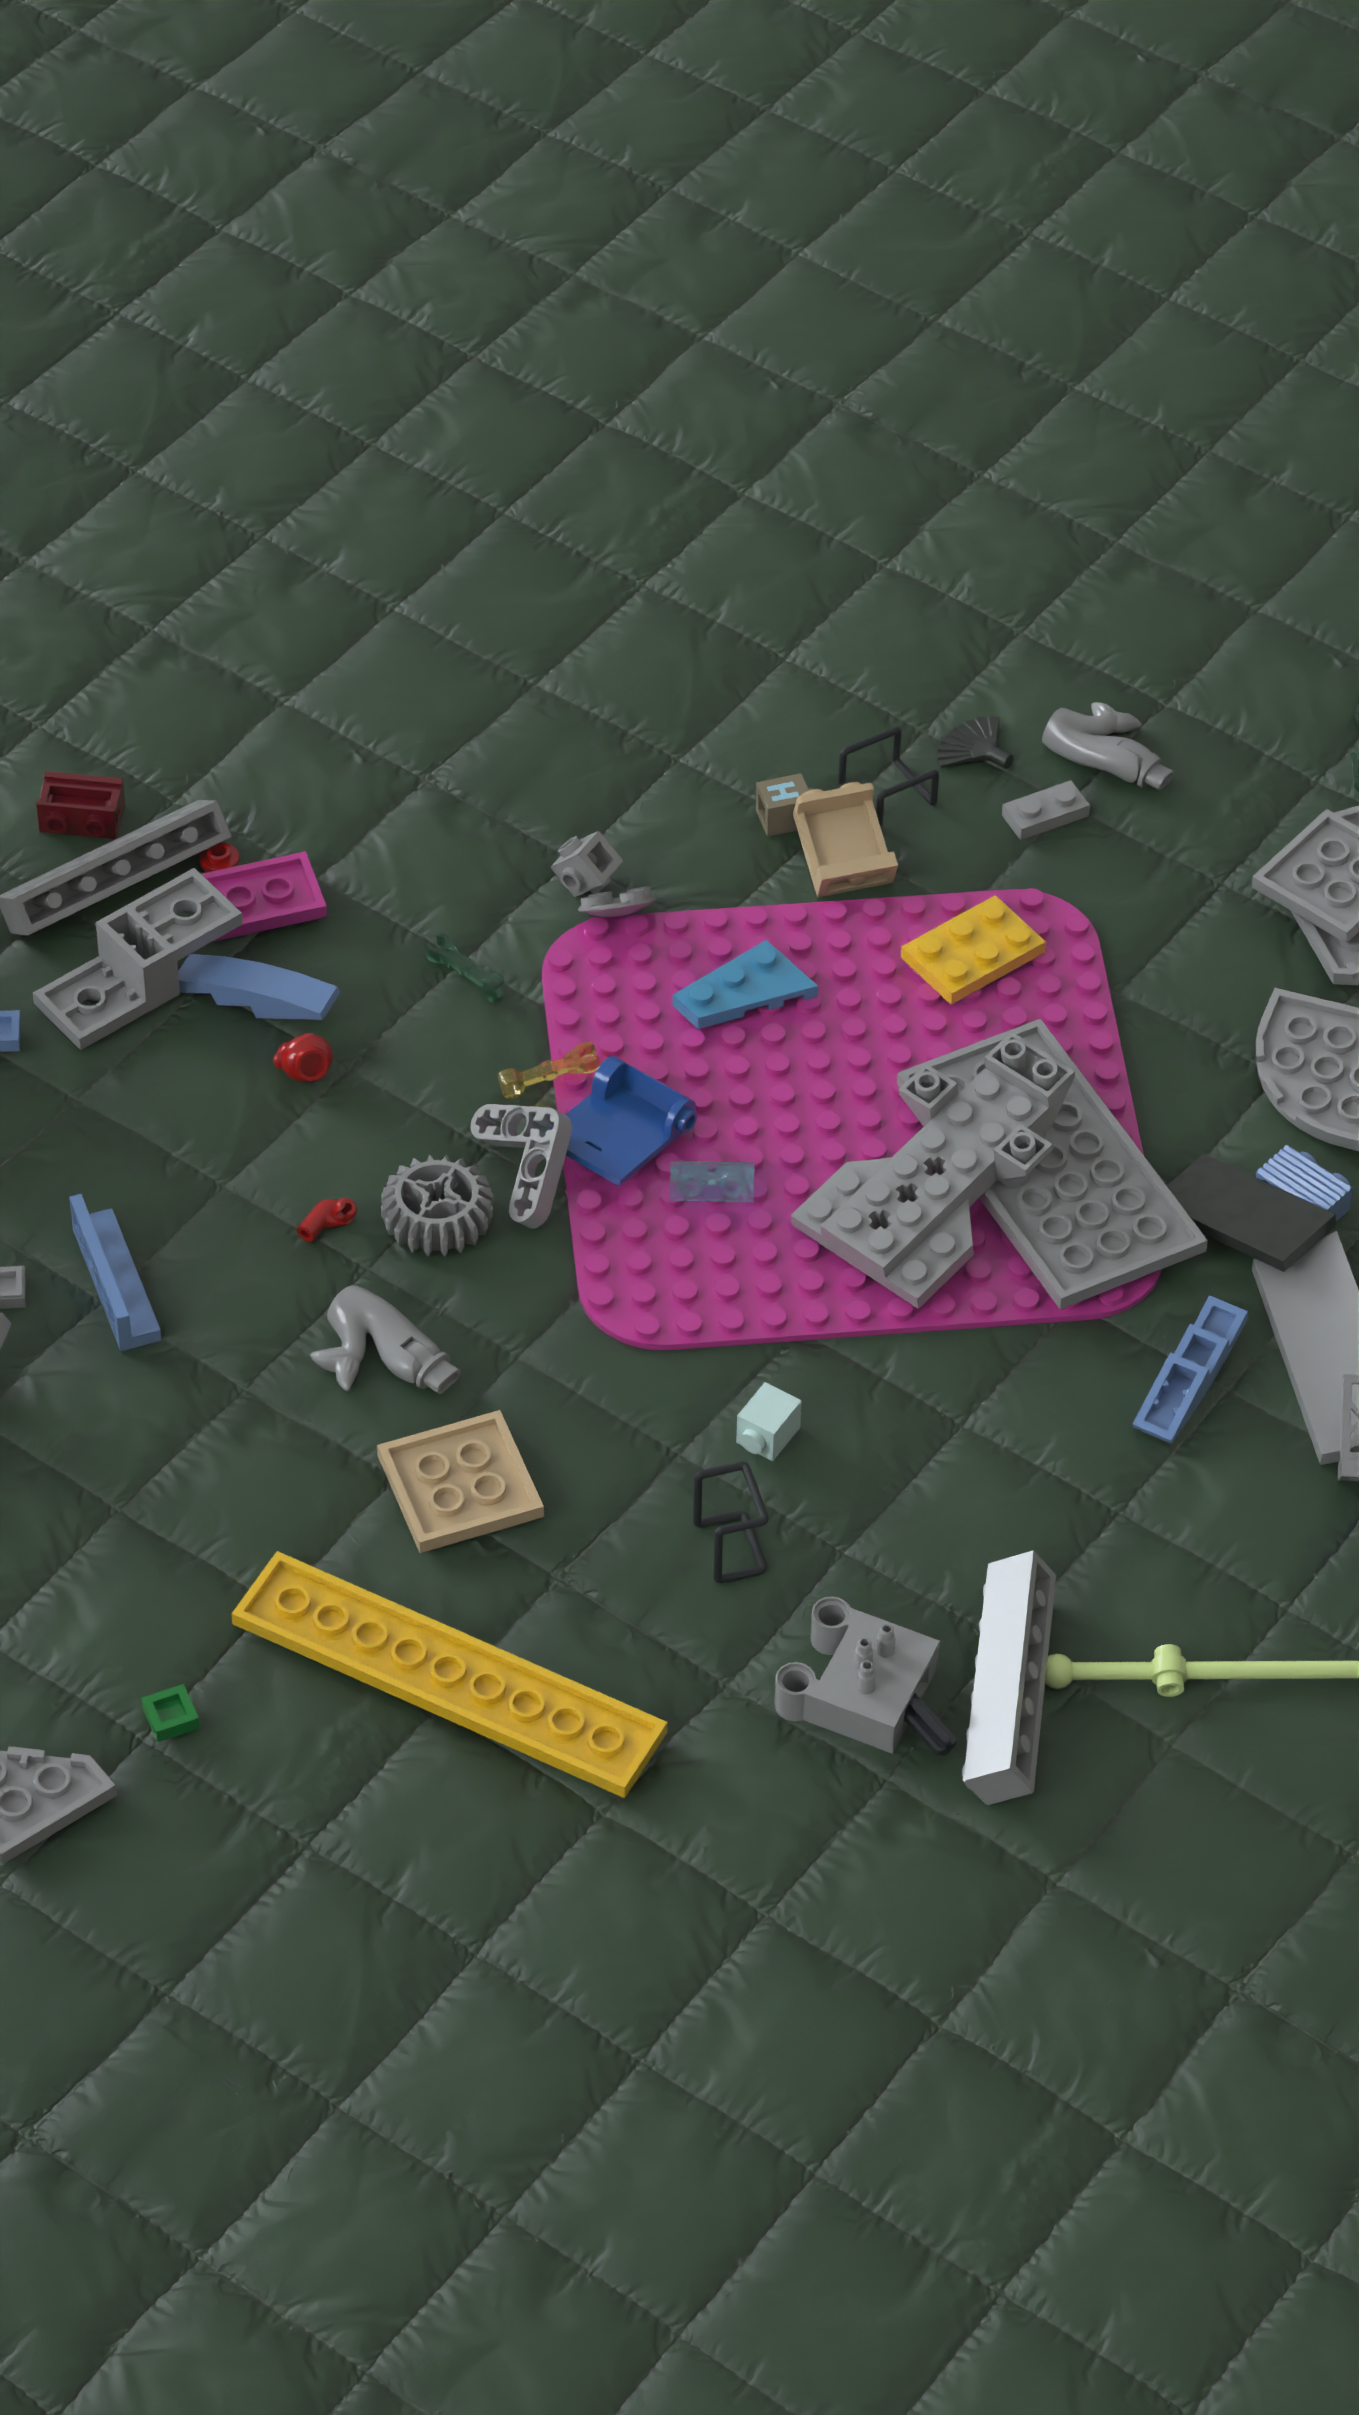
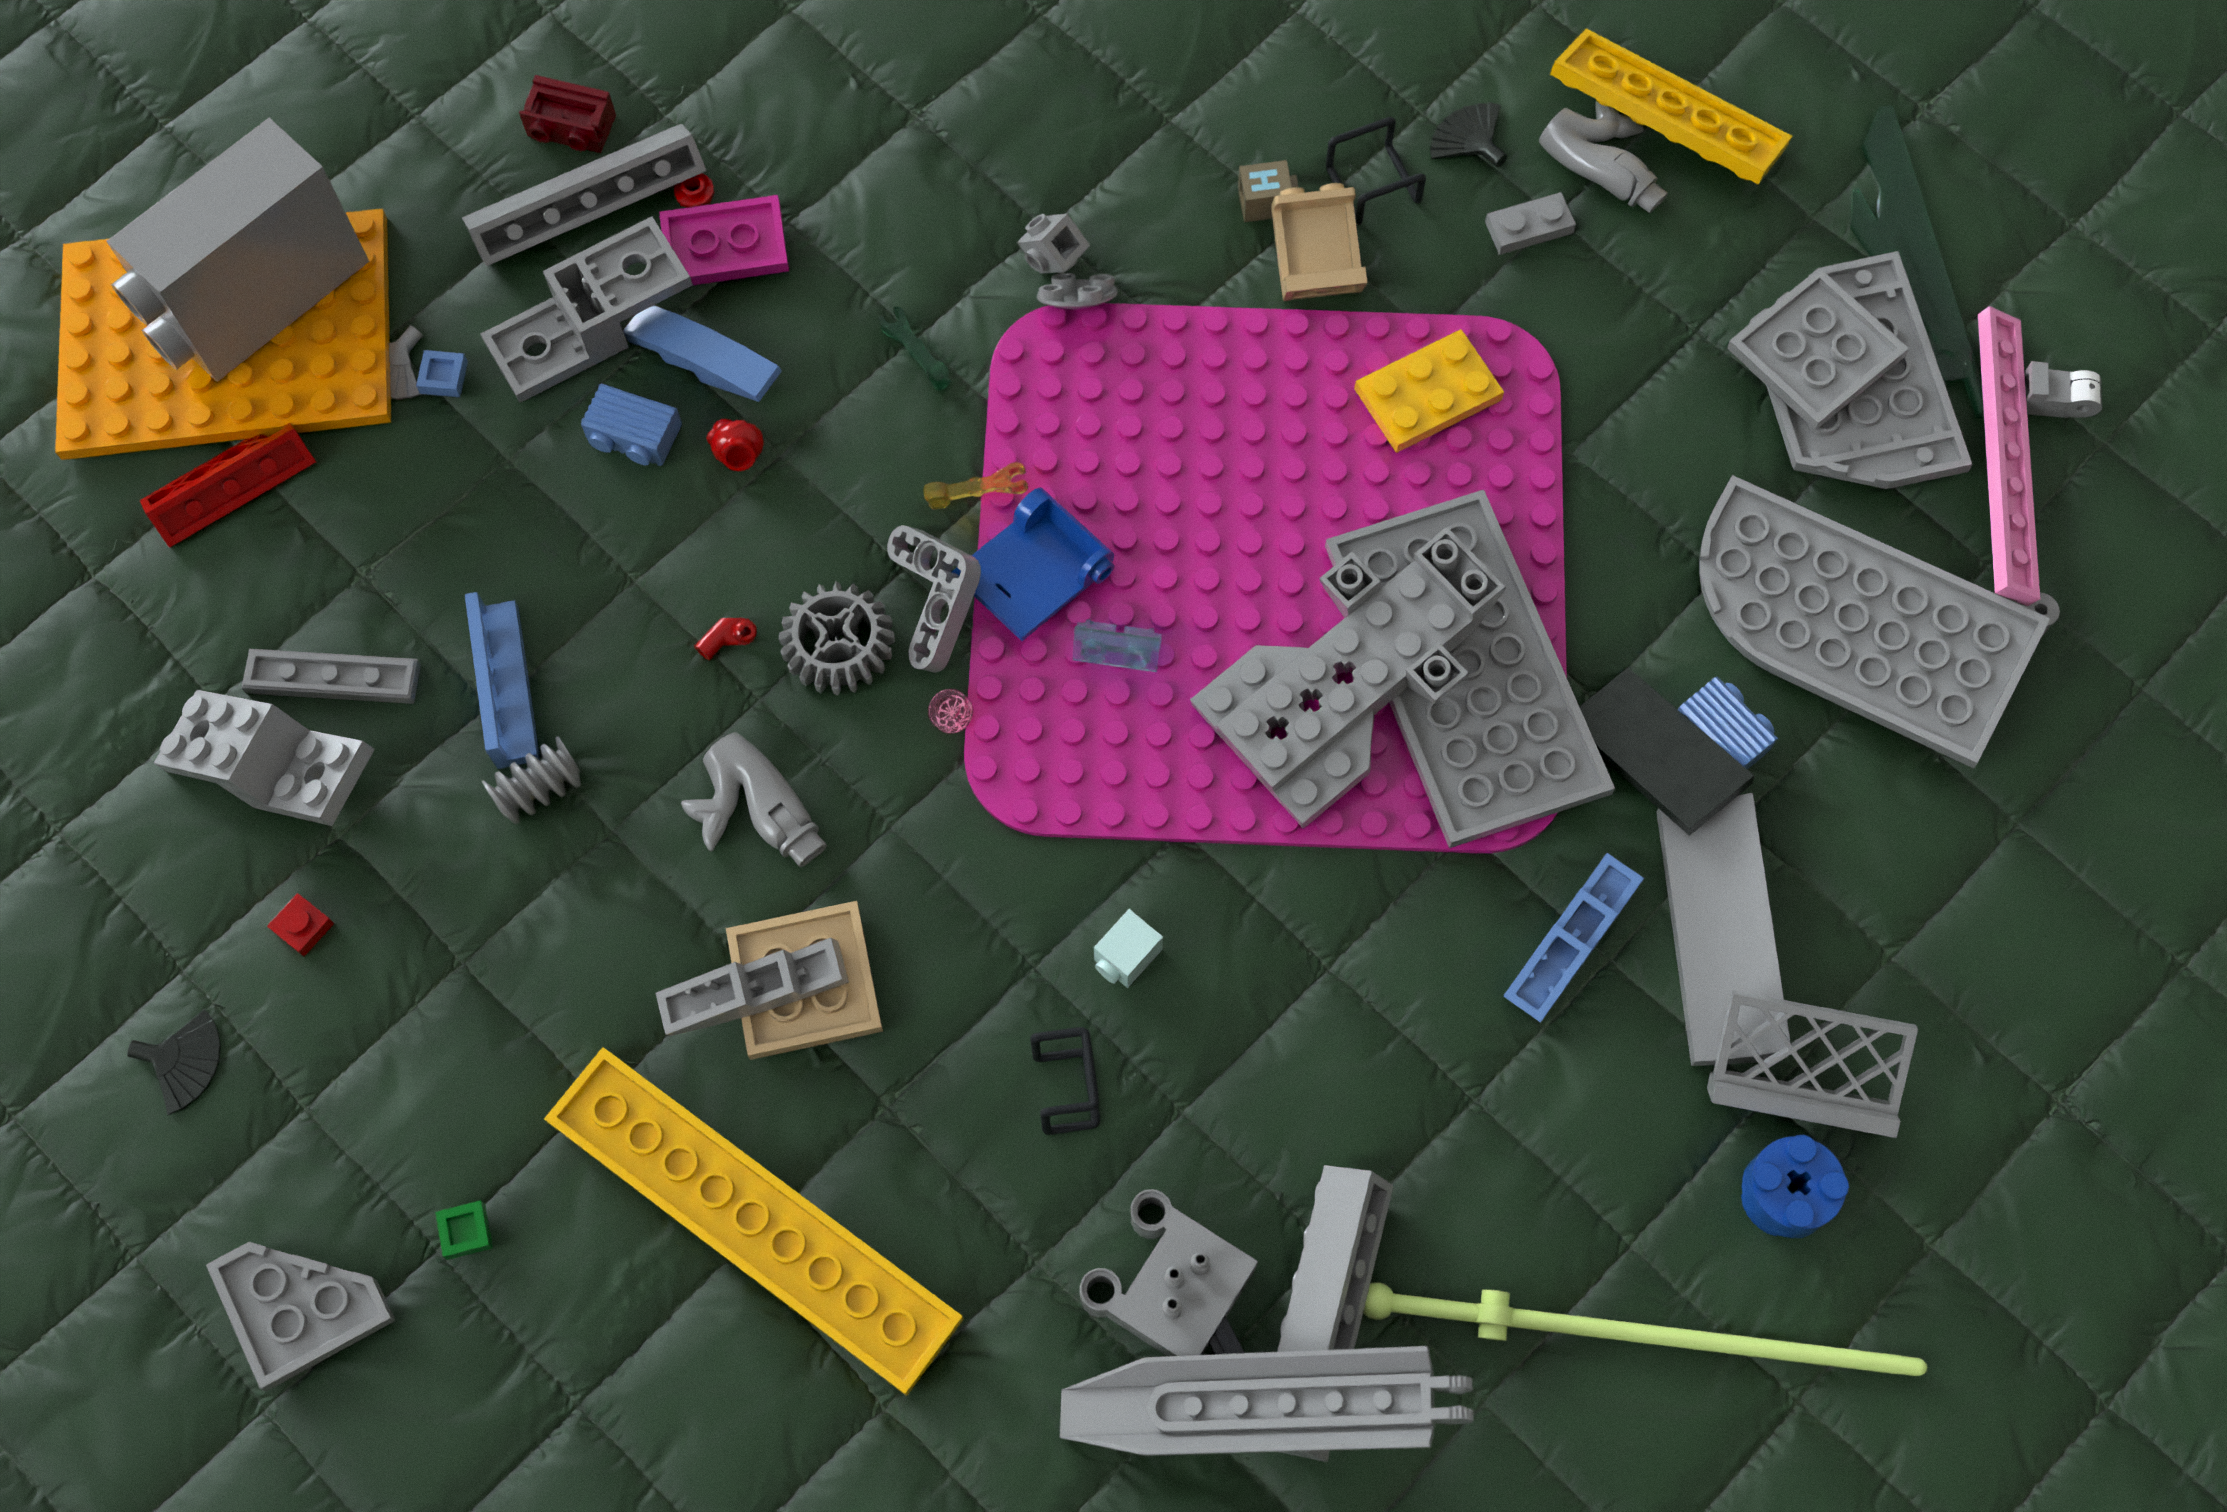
camera: 10 degrees right, 20 degrees up
dark azure wing [672,940,818,1029] -> none
none -> light grey piece [482,736,581,825]
none -> medium blue brick [581,383,682,466]
none -> light grey slope [656,938,849,1036]
none -> clear pink tile [928,689,973,734]
none -> light grey hinge [1060,1346,1473,1456]
none -> yellow plate [1550,28,1792,184]

